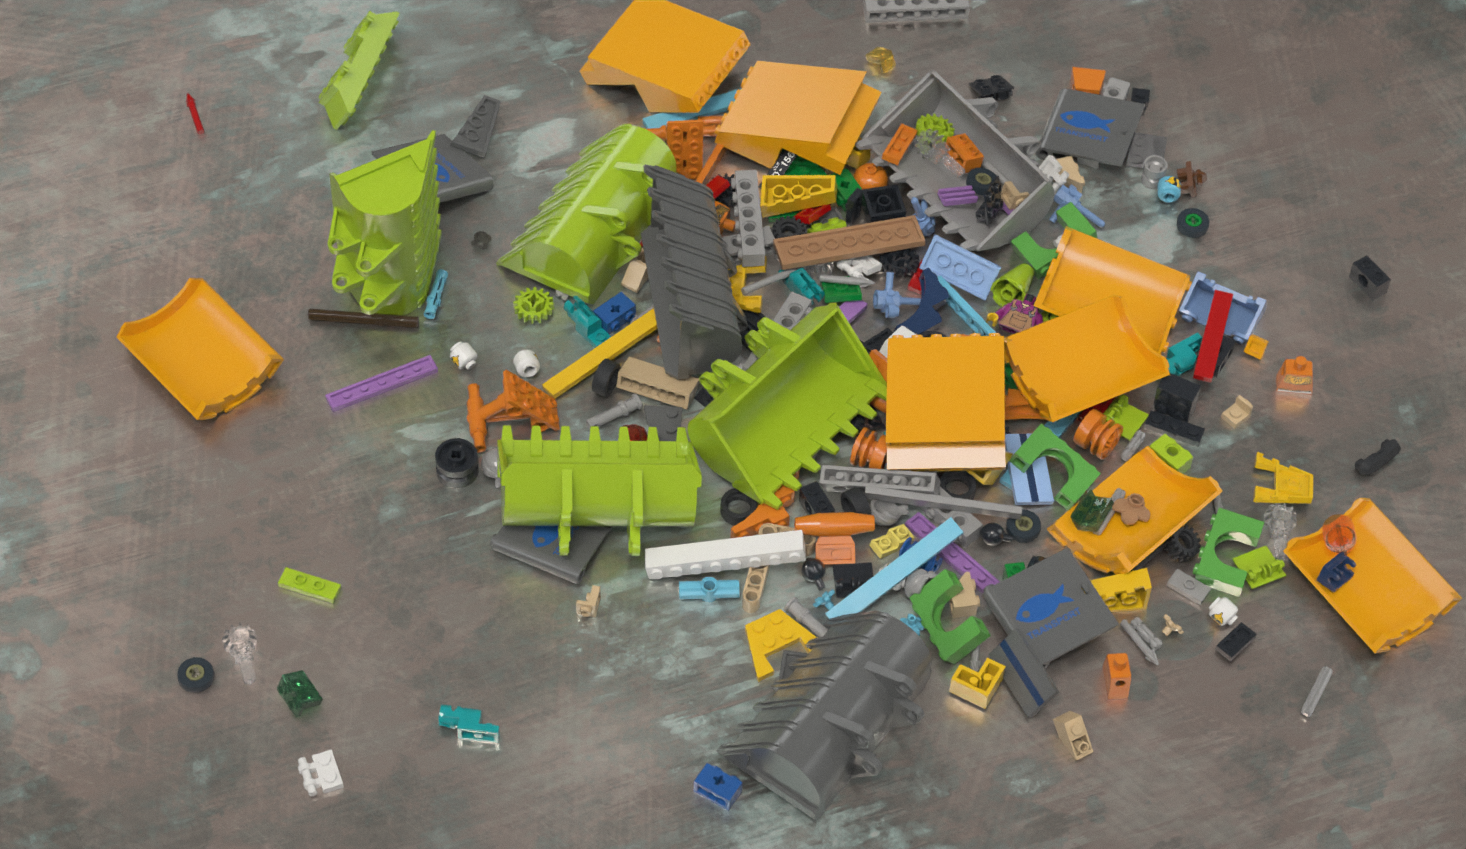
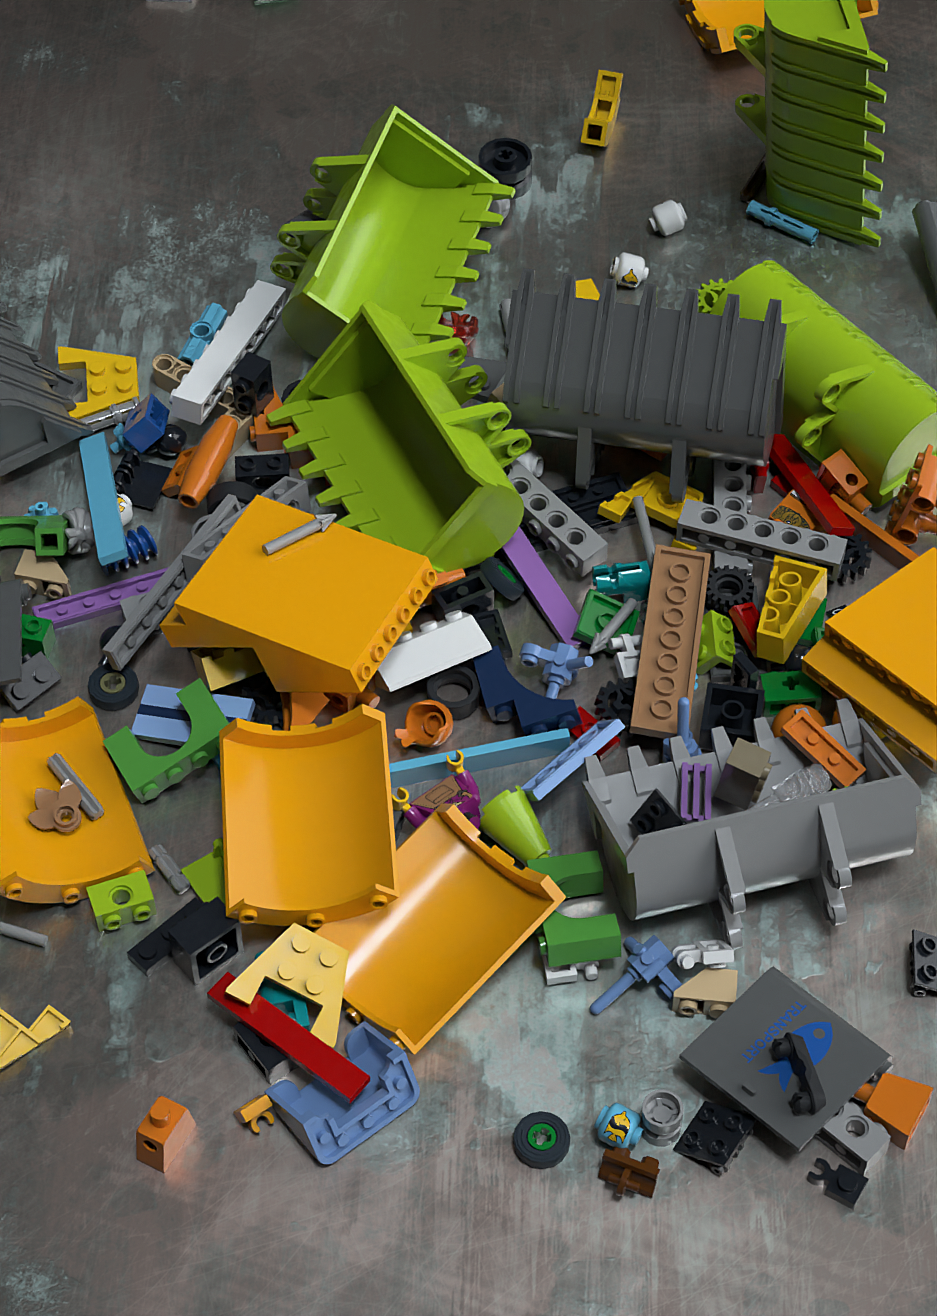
camera: 115 degrees right, 0 degrees up
lime plate [278,567,341,604] -> none
medium lavender tile [325,355,438,412] -> none
teal plate [438,704,500,743] -> none
orange plate [467,369,560,453] -> none
clear smoke plate [471,231,492,249] -> none
tan bracket [576,585,601,617] -> none
light yellow slope [869,524,915,559] -> none
clear green bracket [1071,489,1114,532] -> none
orange wheel [1073,409,1123,460] -> none
tan bracket [1221,395,1253,429] -> none
none -> blue brick [122,393,170,453]
none -> yellow wing [224,923,349,1048]
none -> black brick [231,352,274,417]
none -> light grey piece [262,513,337,556]
none -> yellow arch [581,69,623,147]
none -> dark tan wedge [714,737,773,811]
none -> black piece [772,1032,826,1115]

